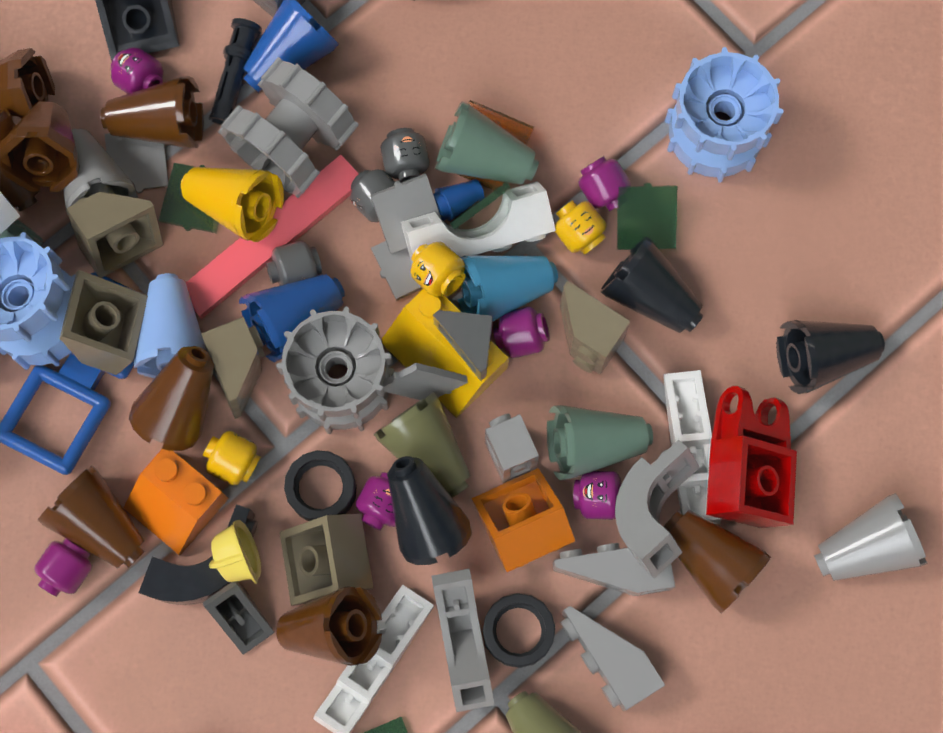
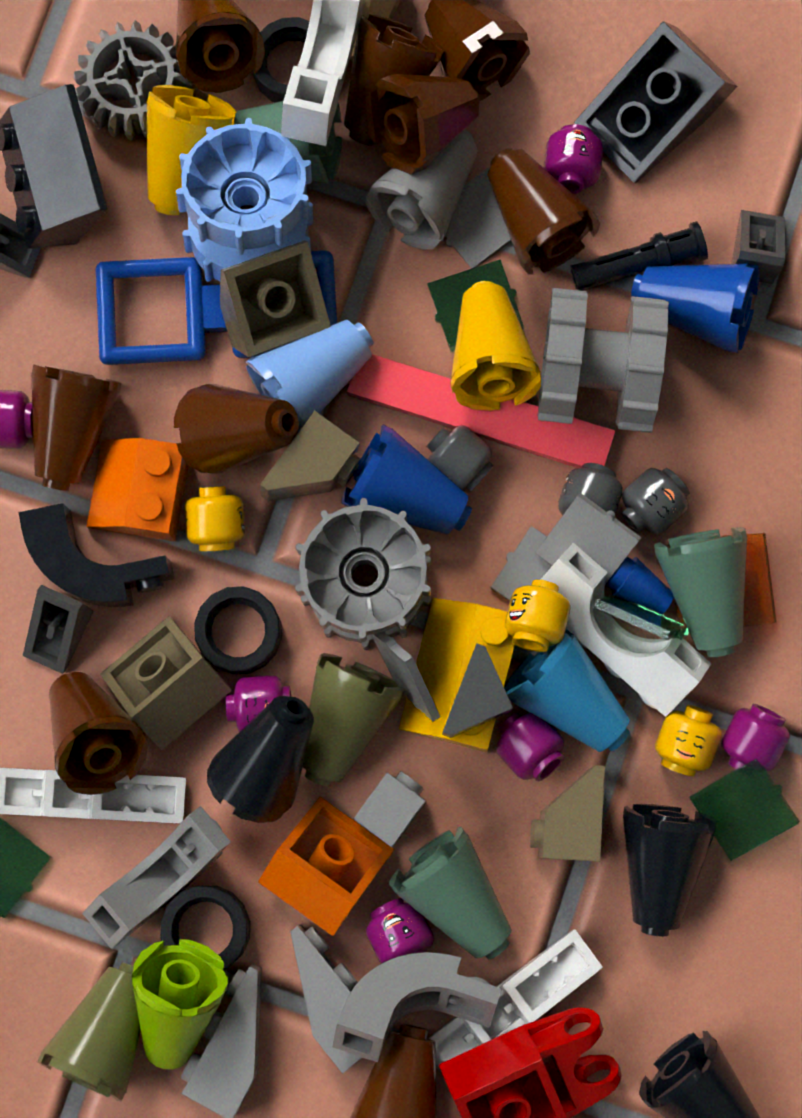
camera: 65 degrees right, 5 degrees up
dark tan slope [66,192,163,278] -> none
light yellow piece [209,520,261,584] -> none
none -> lime cone [132,939,228,1069]

